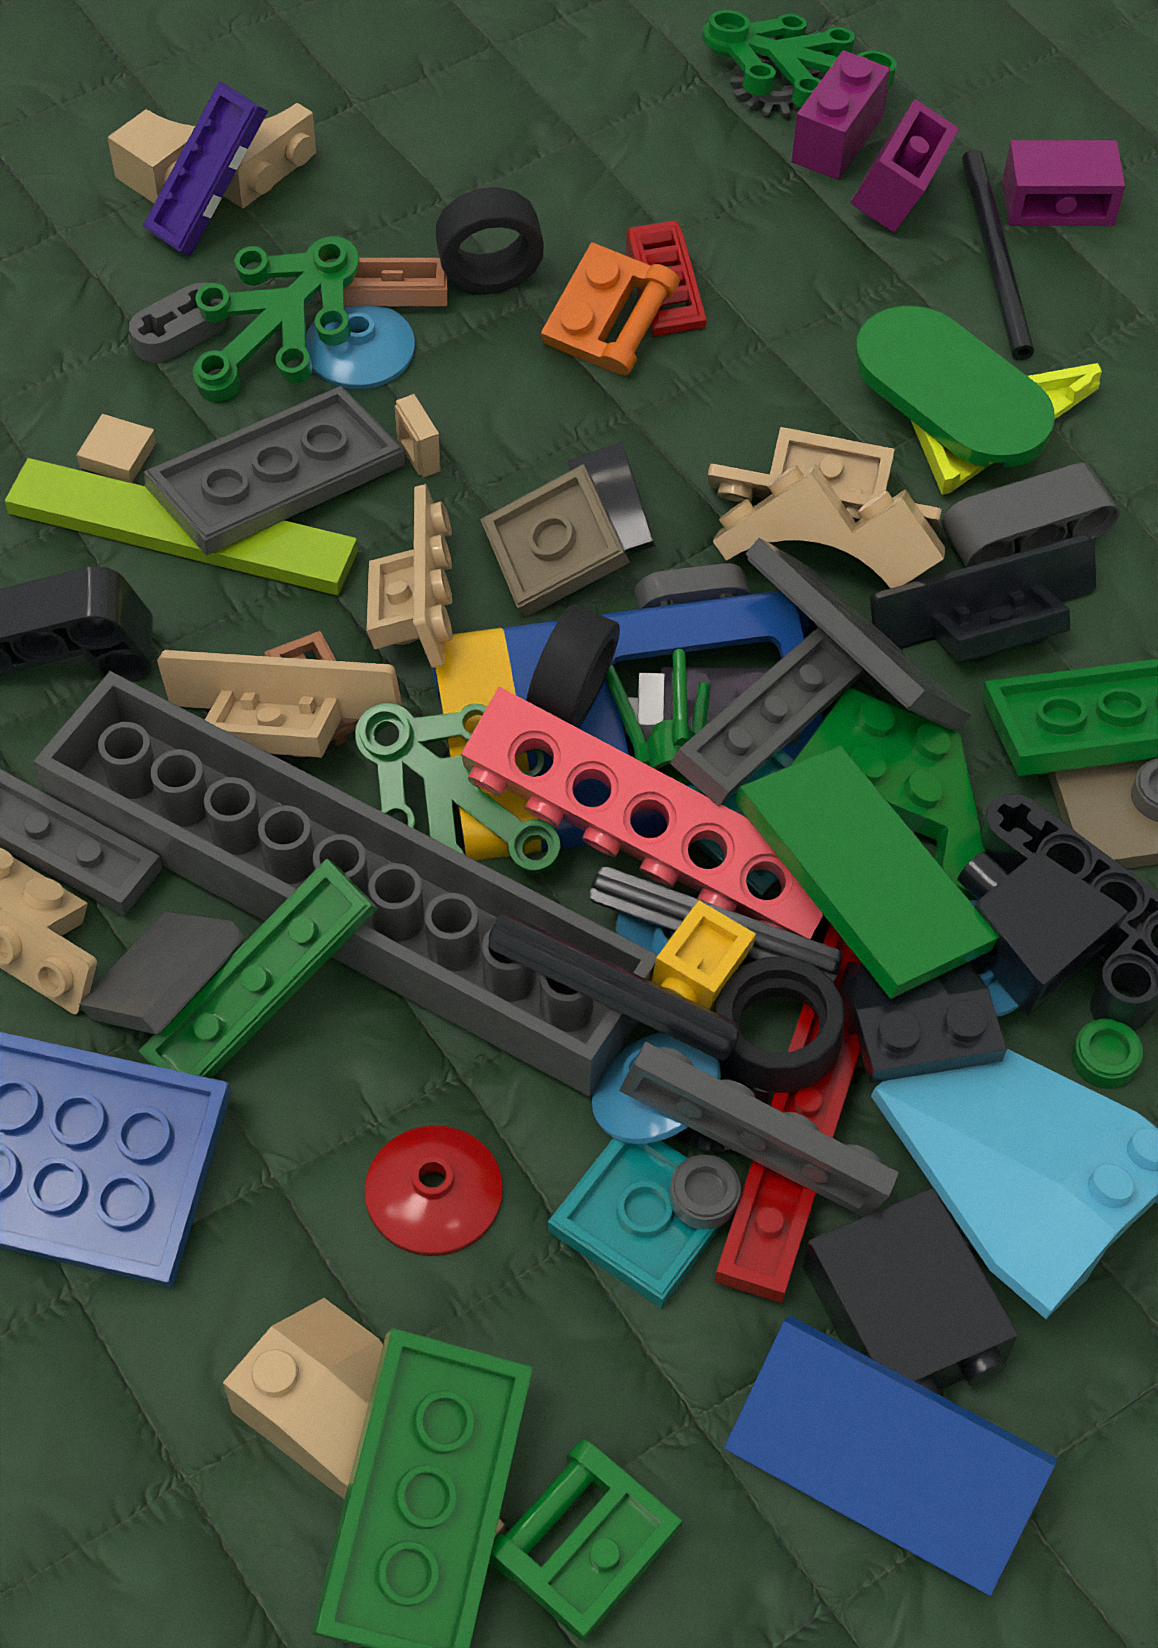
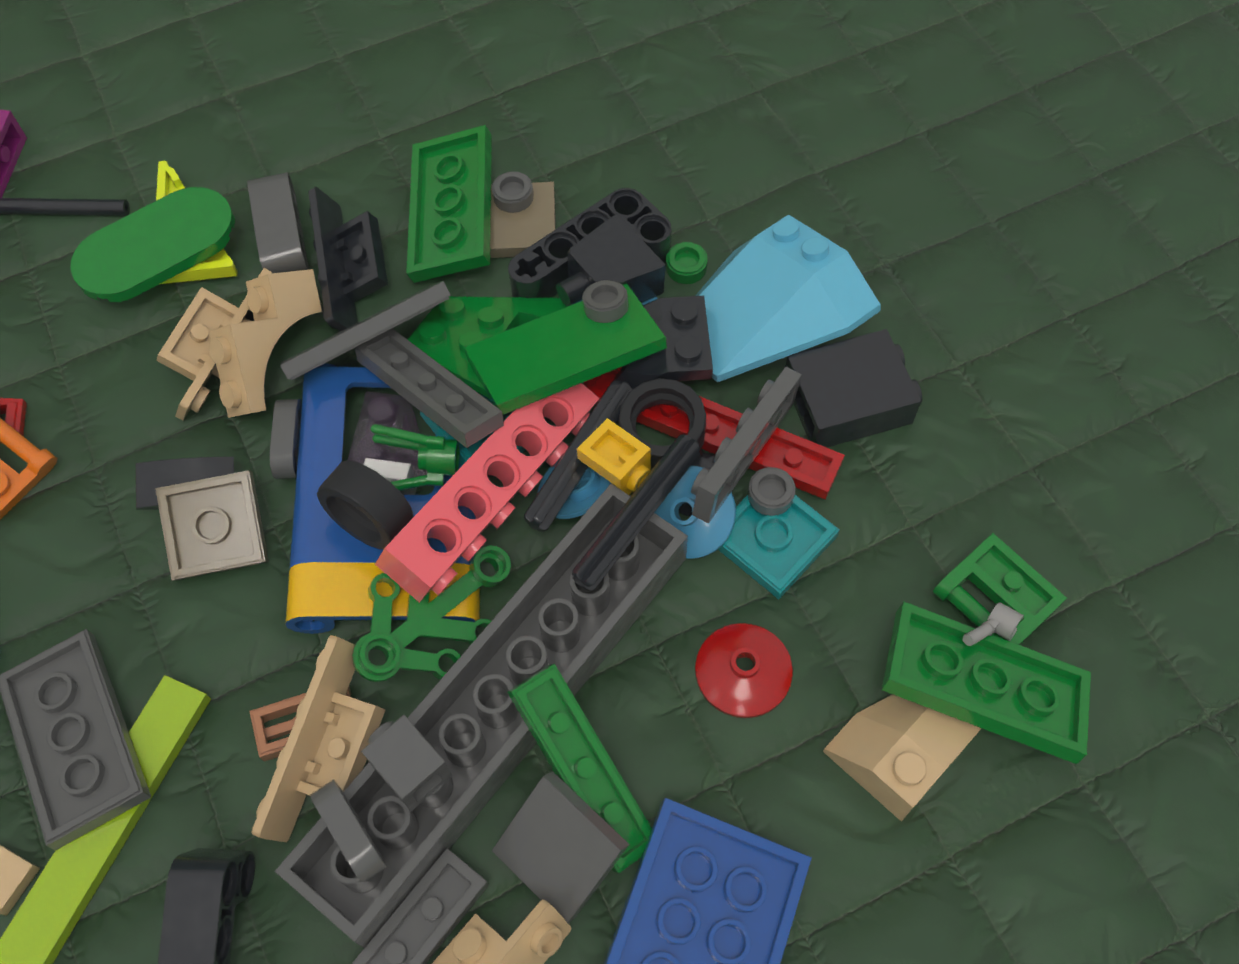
camera: 80 degrees left, 5 degrees up
tan bracket [366,484,453,668] -> none
tan tile [395,394,441,478] -> none
blue tile [724,1315,1058,1596] -> none
none -> dark grey beam [310,779,387,883]
none -> dark grey brick [361,715,452,811]
none -> dark grey tile [582,280,629,323]
none -> light grey hand [963,603,1024,646]

